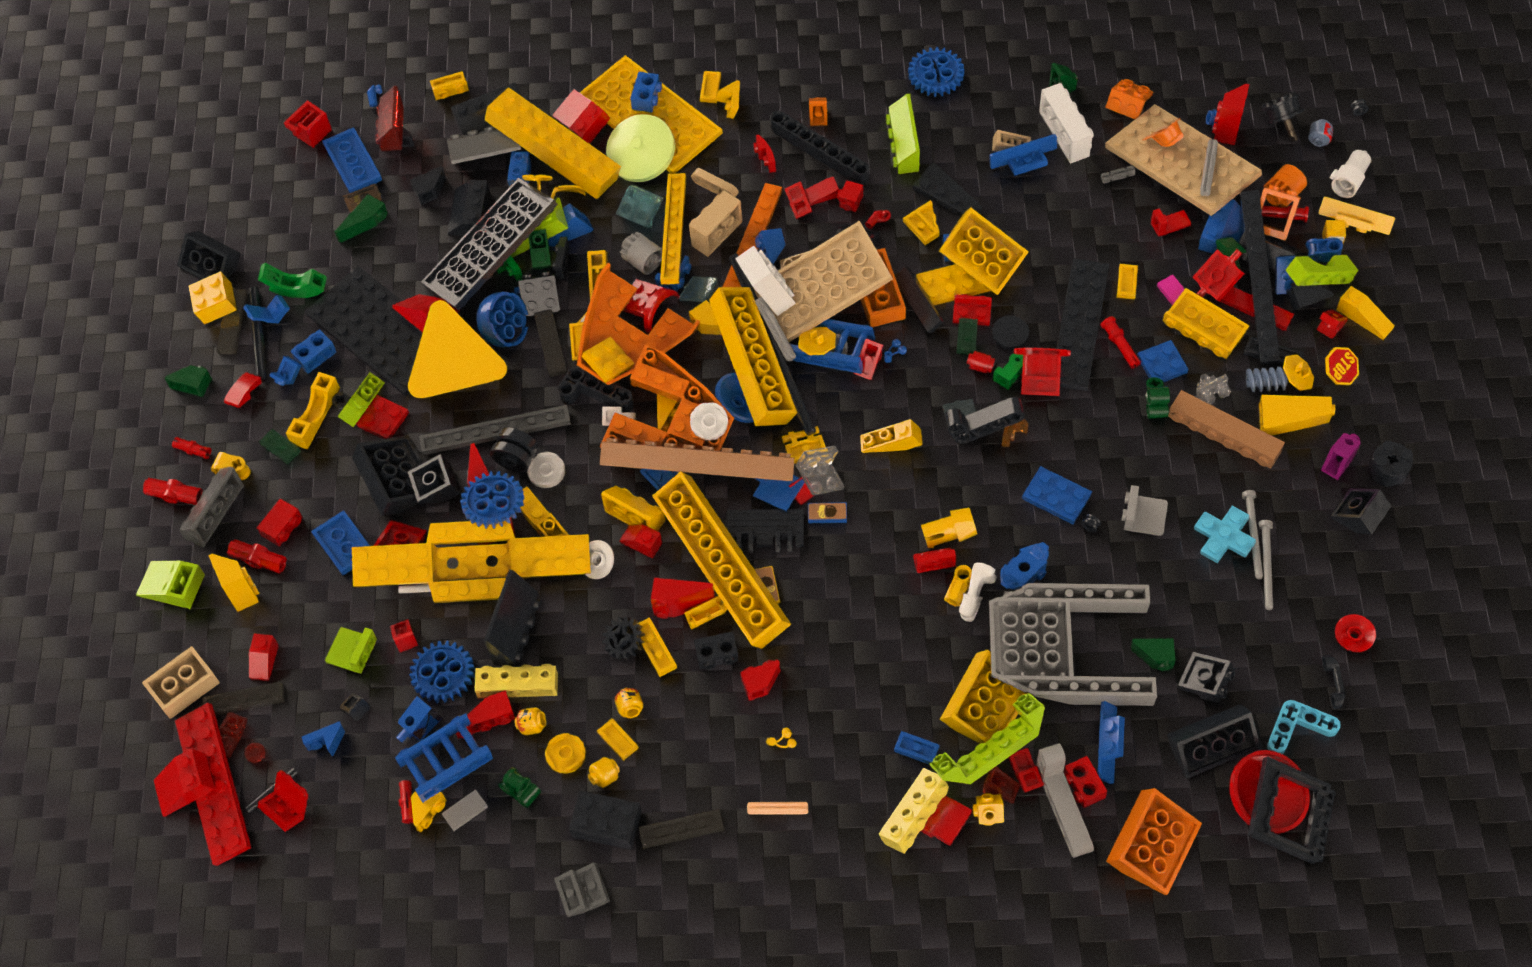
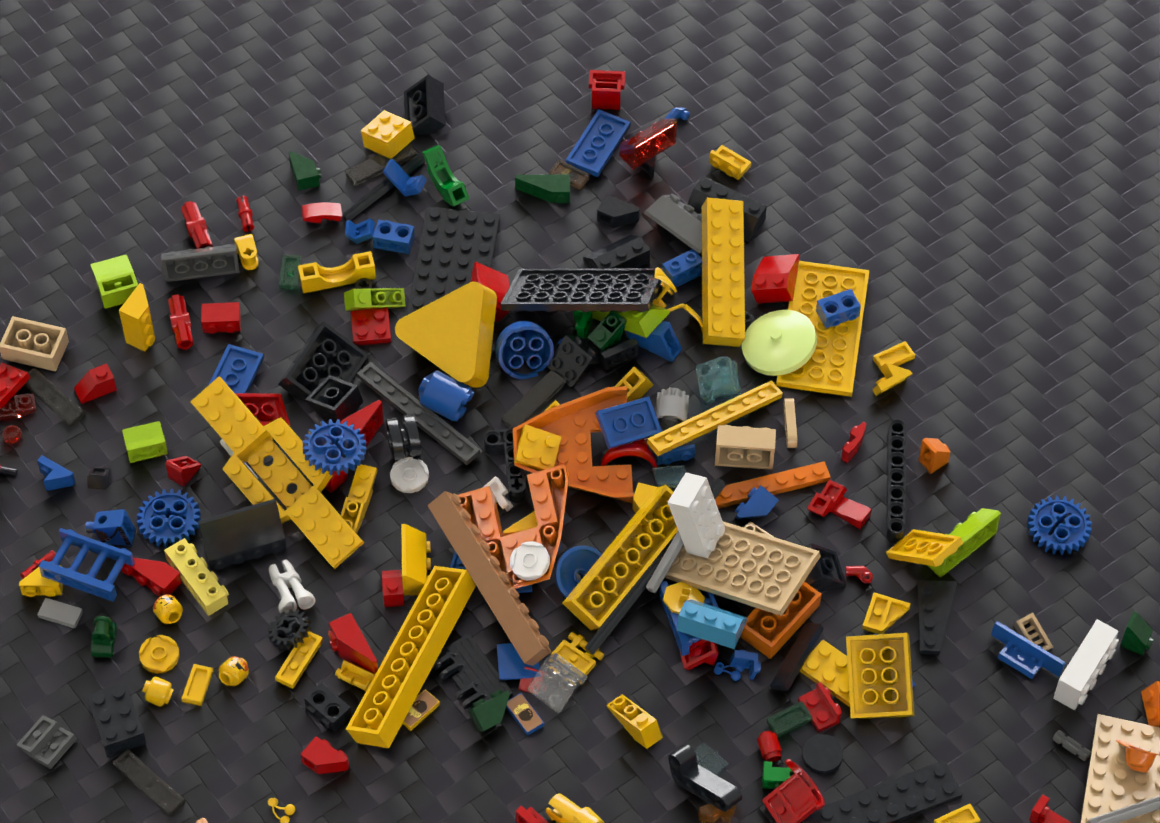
camera: 50 degrees right, 5 degrees down
white dish [585,540,614,579] -> none
red brick [837,180,863,212] -> none
none -> white piece [269,559,315,615]
none -> blue cylinder [418,370,475,422]
none -> dark green slope [468,689,510,732]
none -> blue plate [595,396,662,449]
none -> dark azure slope [677,599,748,649]
none -> blue bracket [730,650,761,680]
none -> yellow plate [886,529,963,567]

